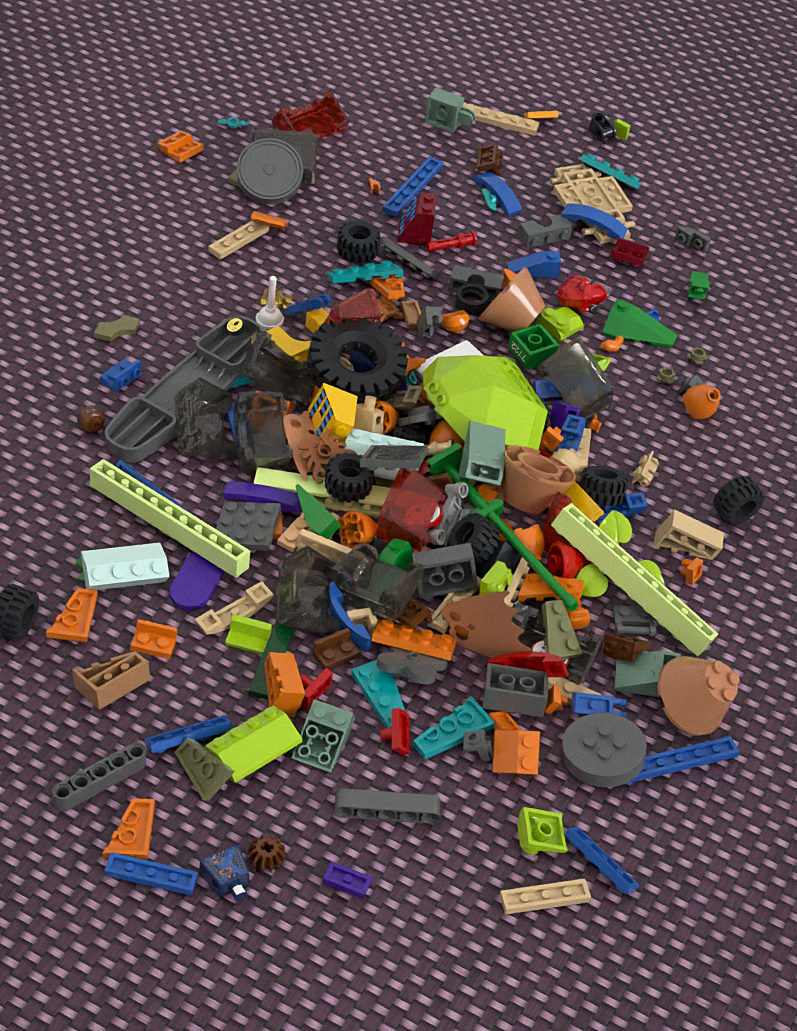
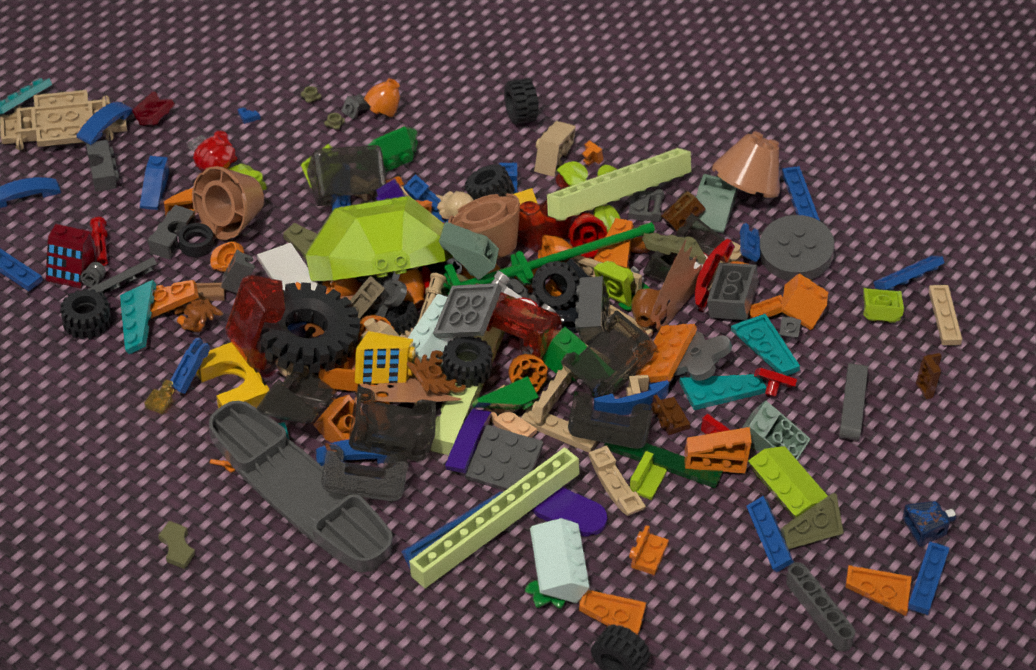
camera: 75 degrees left, 0 degrees up
medium nougat wedge [72,651,150,710] -> none
reddish brown head [77,405,105,433] -> none
blue bracket [100,358,141,392] -> none
tan plate [208,221,269,260] -> none
tile [226,318,245,336] -> none
reddish brown gear [248,834,285,872] -> none
orange slope [251,211,289,230] -> none
white piece [256,276,284,330] -> none
dark purple plate [322,861,373,899] -> none
teal piece [482,188,497,211] -> none
green brick [508,323,559,370] -> none
orange arm [601,336,624,352] -> none
green wedge [602,299,678,348] -> none
tan hinge [631,451,659,487] -> none
dark grey slope [674,226,711,253] -> none
green brick [687,271,710,300] -> none
none -> dark grey wheel [81,262,106,287]
none -> green wedge [355,126,418,174]
none -> reddish brown bracket [916,353,942,400]

